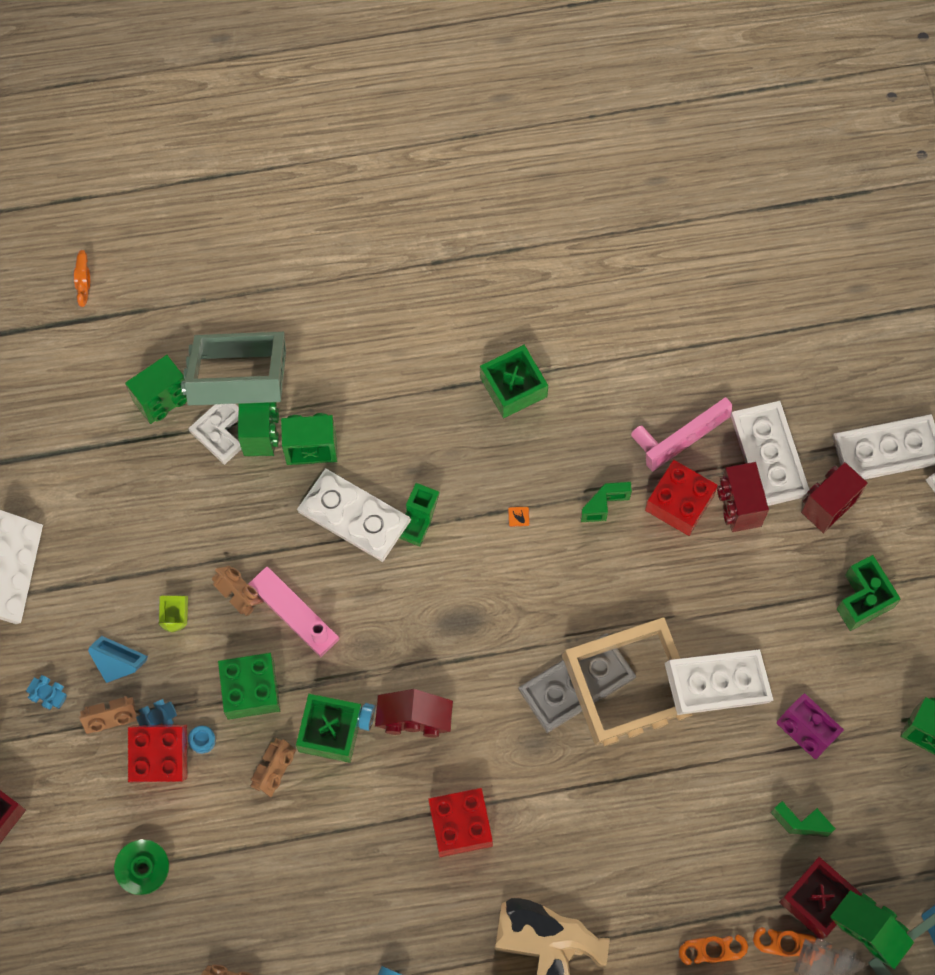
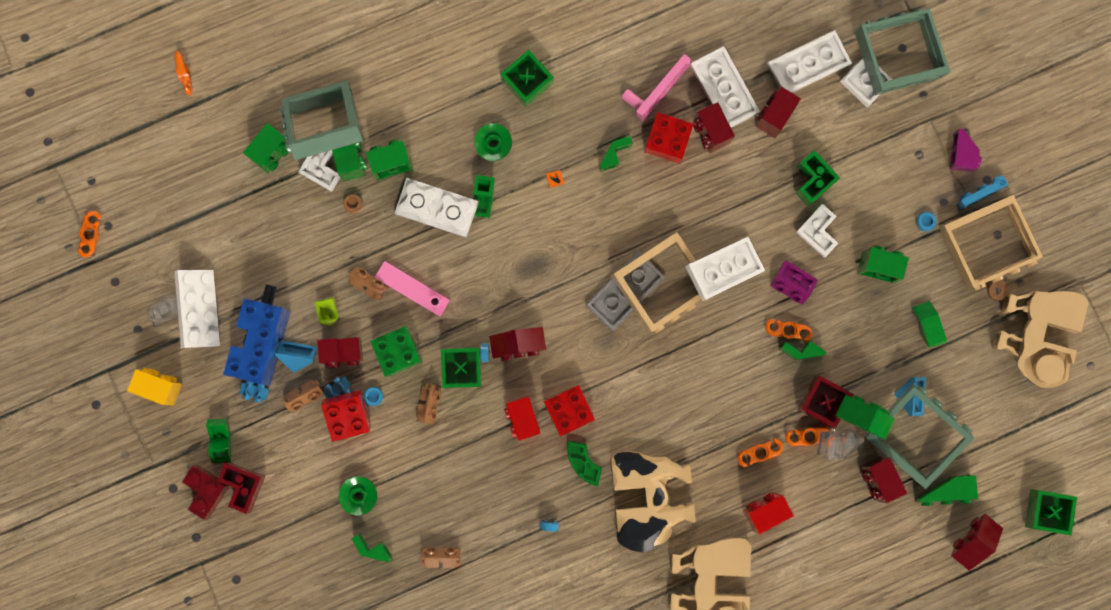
camera: 20 degrees left, 15 degrees up
none -> blue piece [223,284,291,386]
none -> dark red brick [317,337,363,368]
none -> medium nougat tile [343,193,363,213]
none -> green slope [351,533,393,562]
none -> green dish [474,123,512,161]
none -> red brick [504,396,541,441]
none -> green tile [567,441,602,486]
none -> orange piece [765,319,813,342]
none -> white plate [796,204,838,258]

